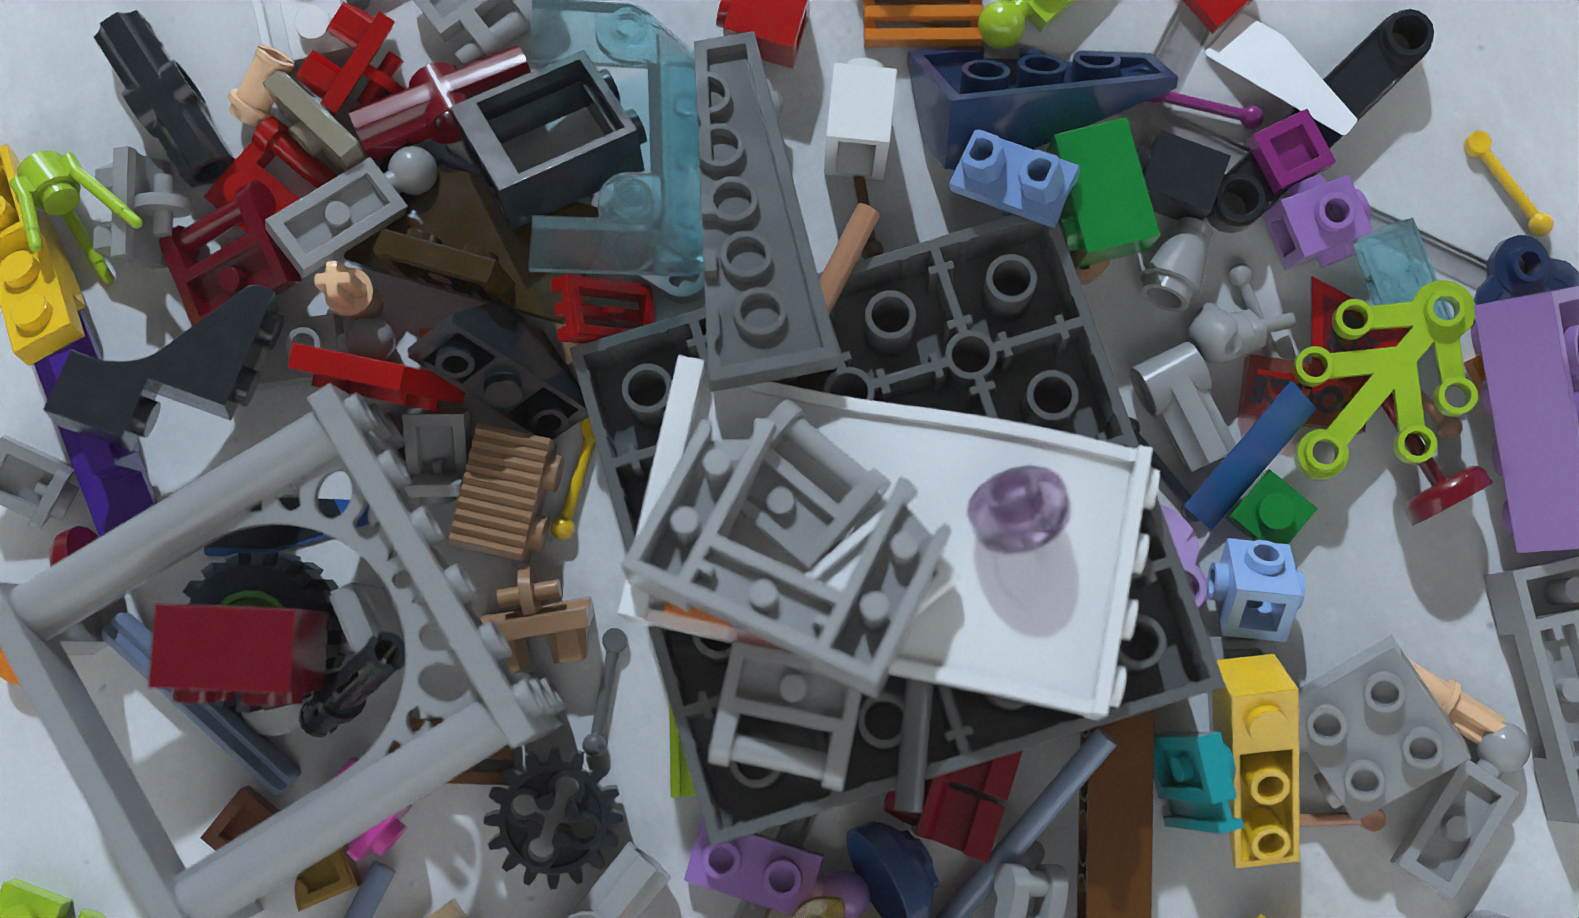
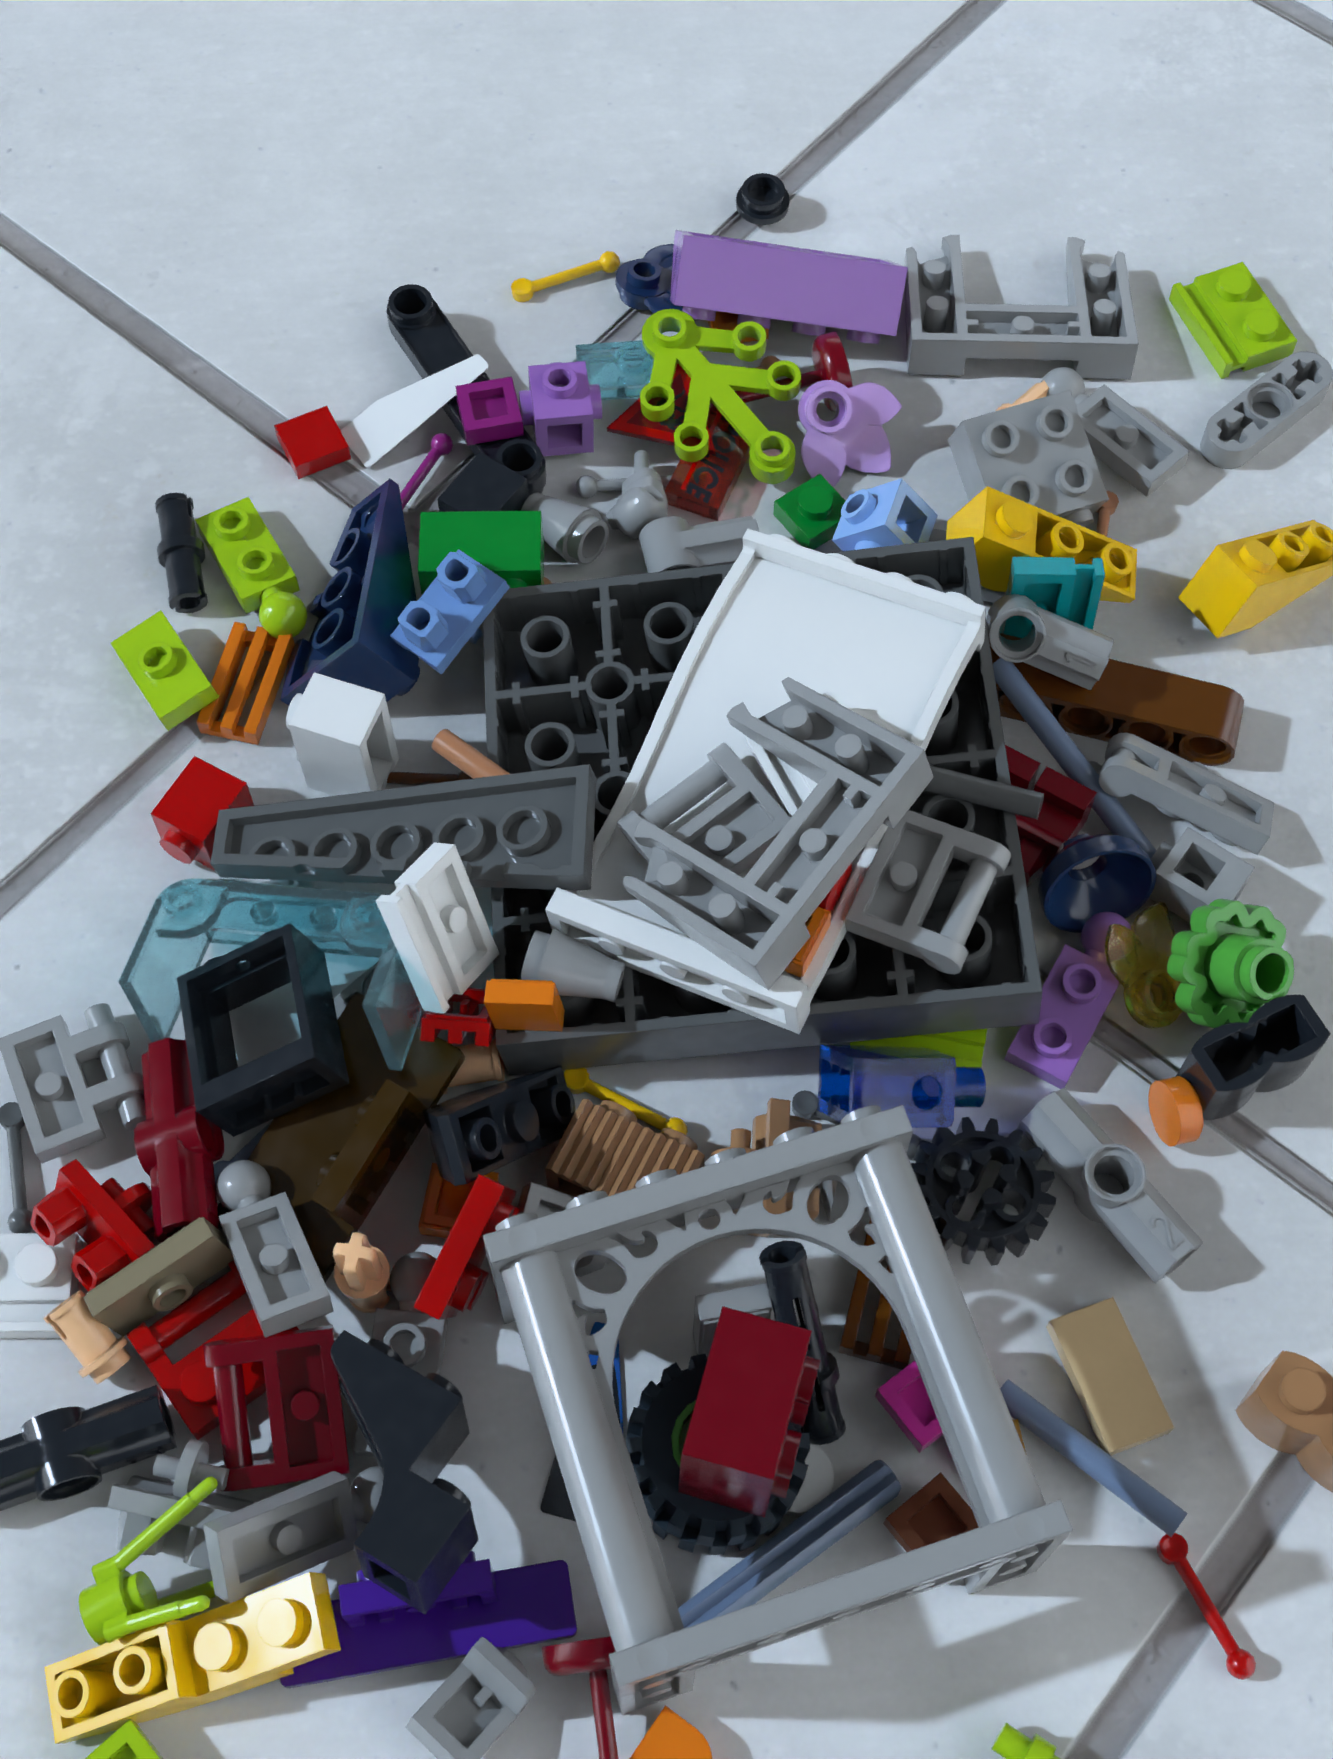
camera: 80 degrees left, 20 degrees down
clear purple plate [967,465,1072,554] -> none
blue sticker [1184,380,1317,531] -> none
none -> light grey plate [203,1466,384,1604]
none -> white plate [376,842,499,1014]
none -> orange tile [484,979,565,1032]
none -> light grey cone [521,928,626,1002]
none -> lavender plate [798,380,902,488]
none -> clear blue torso [817,1044,986,1128]
none -> light grey piece [986,594,1114,690]

